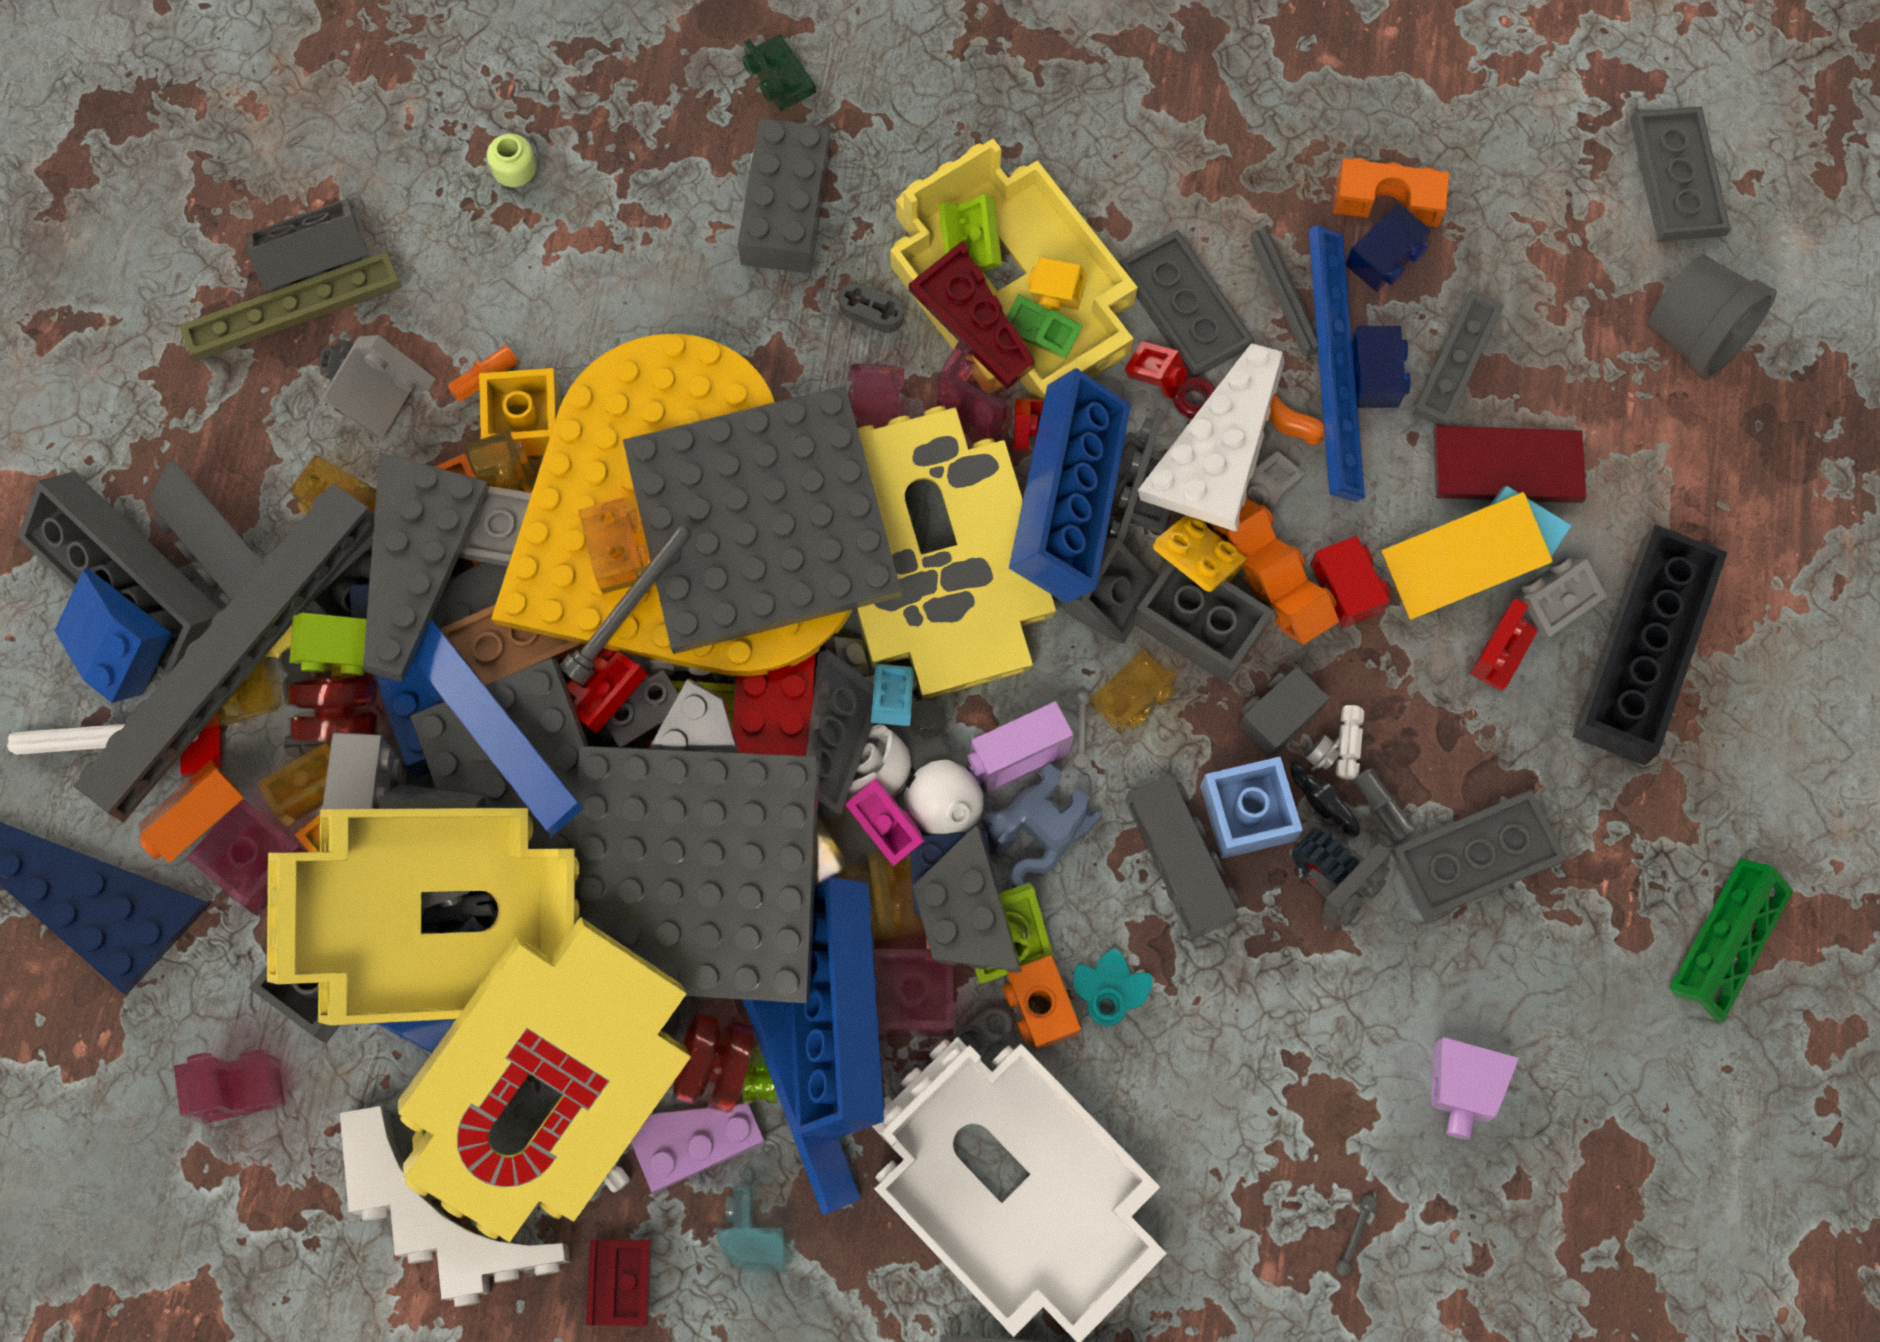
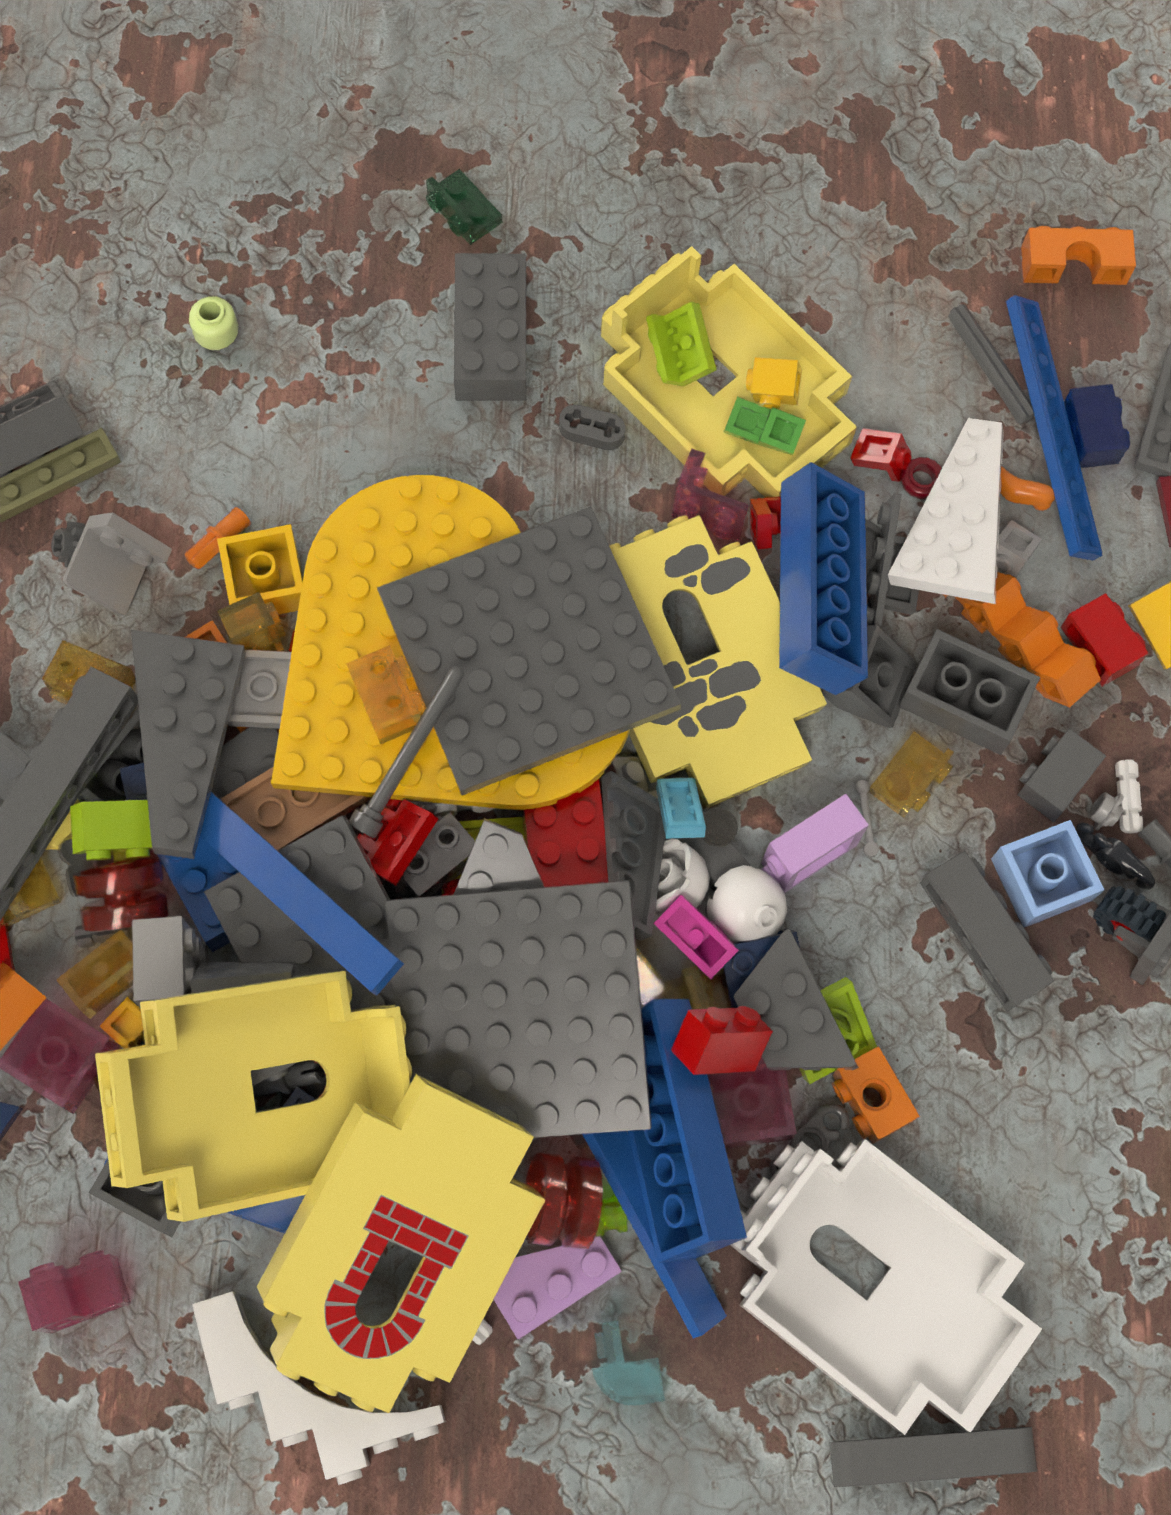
camera: 10 degrees left, 0 degrees up
dark red plate [586,1240,652,1326] -> none
clear pink brick [848,363,904,429] -> none
dark red wing [909,241,1035,390] -> none
sand blue animal [982,763,1102,888] -> none
teal plate [1073,948,1152,1027] -> none
dark grey tile [1118,230,1255,377] -> none
yellow bracket [1153,515,1247,592] -> none
clear blue brick [1345,203,1431,292] -> none
none -> red brick [671,1006,773,1075]

